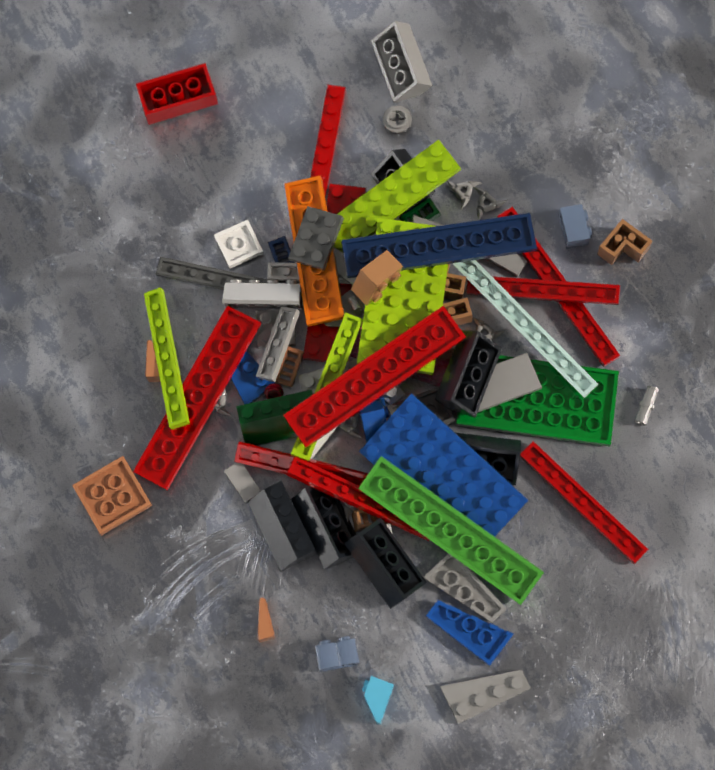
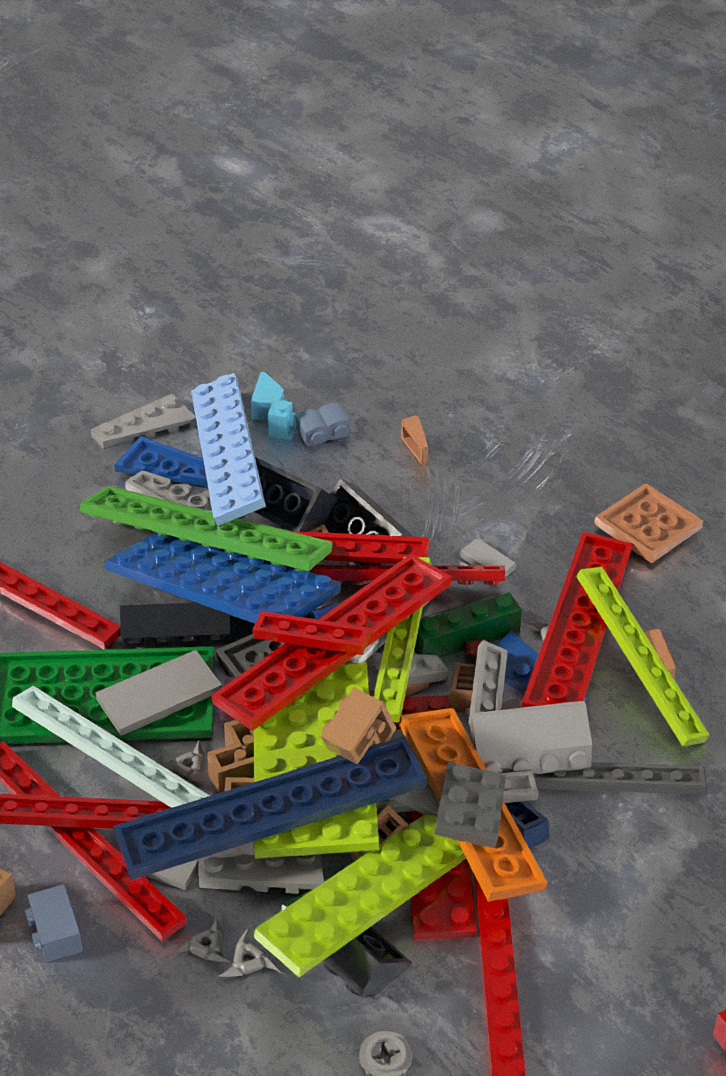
camera: 165 degrees right, 30 degrees down
white plate [214,220,264,268] -> none
black slope [248,480,316,571] -> none
black slope [435,330,502,418] -> none
none -> light blue plate [191,373,266,526]
none -> red plate [253,611,370,655]
none -> medium azure brick [268,400,296,440]

